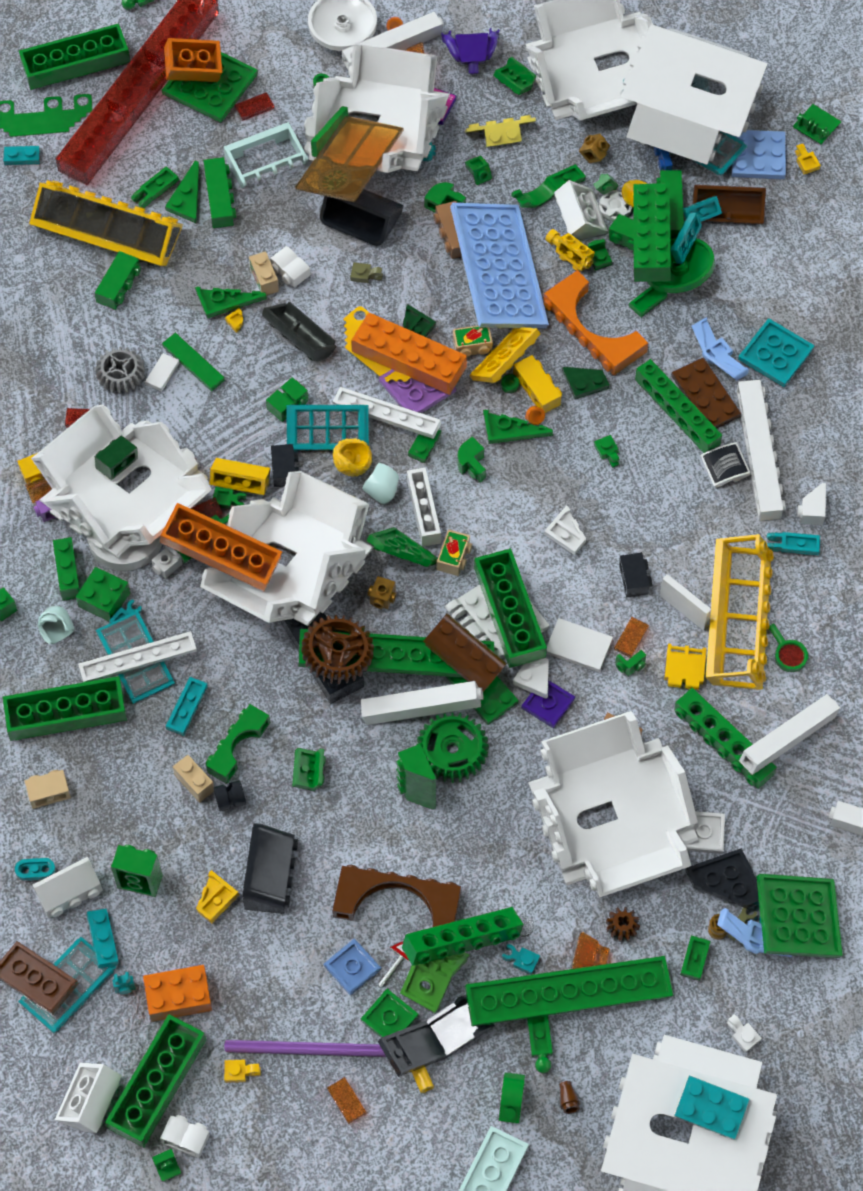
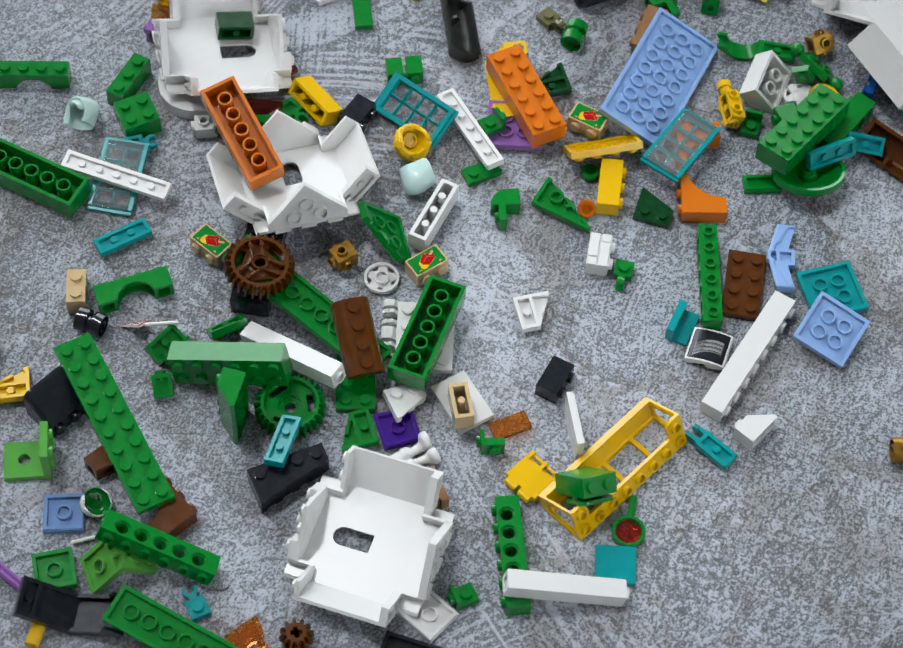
camera: 35 degrees right, 5 degrees down
none -> bright green bracket [4,421,56,482]
none -> green plate [53,332,175,515]
none -> green hair [80,488,113,518]
none -> white piece [119,320,179,328]
none -> green bracket [151,370,174,399]
none -> green brick [167,341,293,386]
none -> brick [190,223,231,268]
none -> green plate [206,314,248,340]
none -> black wedge [247,442,329,513]
none -> teal plate [264,414,302,468]
none -> green wing [342,408,379,454]
none -> white wheel [364,262,399,294]
none -> white piece [391,431,441,465]
none -> green bracket [446,582,479,611]
none -> tan brick [447,382,475,430]
none -> green bracket [477,106,507,137]
none -> green brick [555,466,617,506]
none -> green wheel [560,17,588,51]
none -> white brick [585,232,616,276]
none -> teal tile [594,544,636,587]
none -> clear piece [639,107,721,183]
none -> teal panel [665,299,700,346]
none -> green plate [790,43,843,92]
none -> light blue plate [792,291,870,369]

